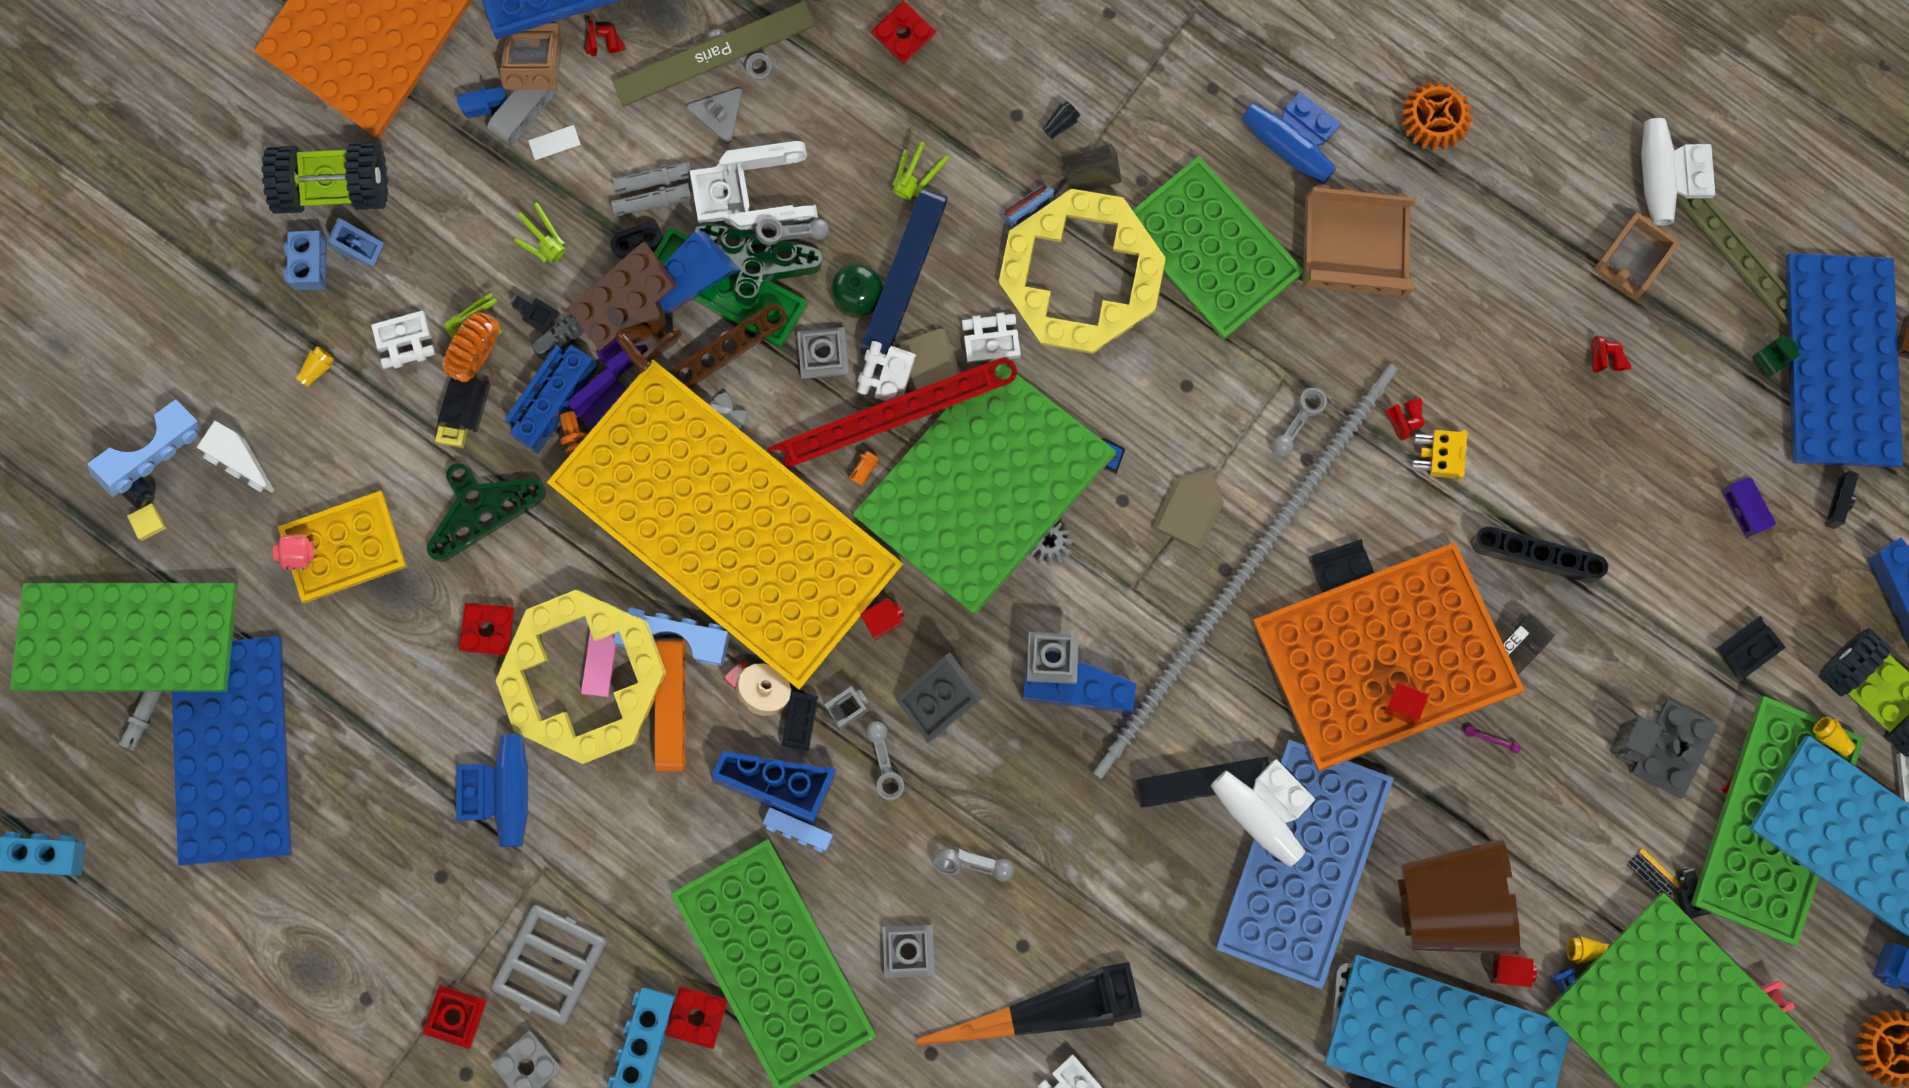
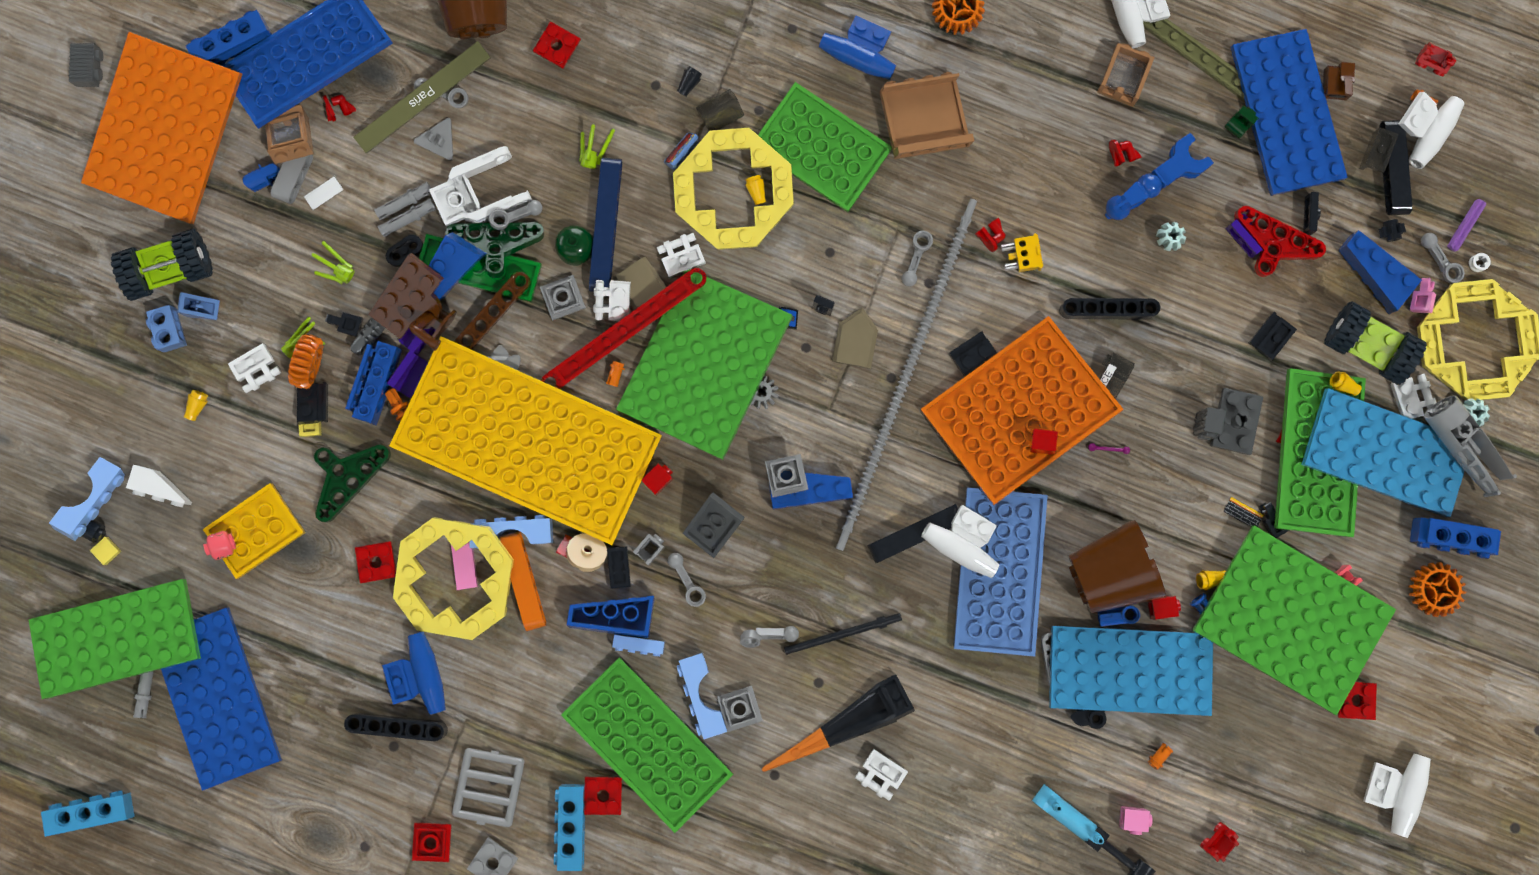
camera: 20 degrees left, 5 degrees up
none -> black beam [344,713,448,741]
none -> light blue arch [677,652,727,739]
none -> yellow cone [745,175,766,205]
none -> black bar [784,613,902,655]
none -> black plate [812,295,835,316]
none -> blue piece [1097,605,1140,627]
none -> blue piece [1105,133,1214,220]
none -> light aqua piece [1156,222,1186,251]
none -> red beam [1234,206,1326,277]

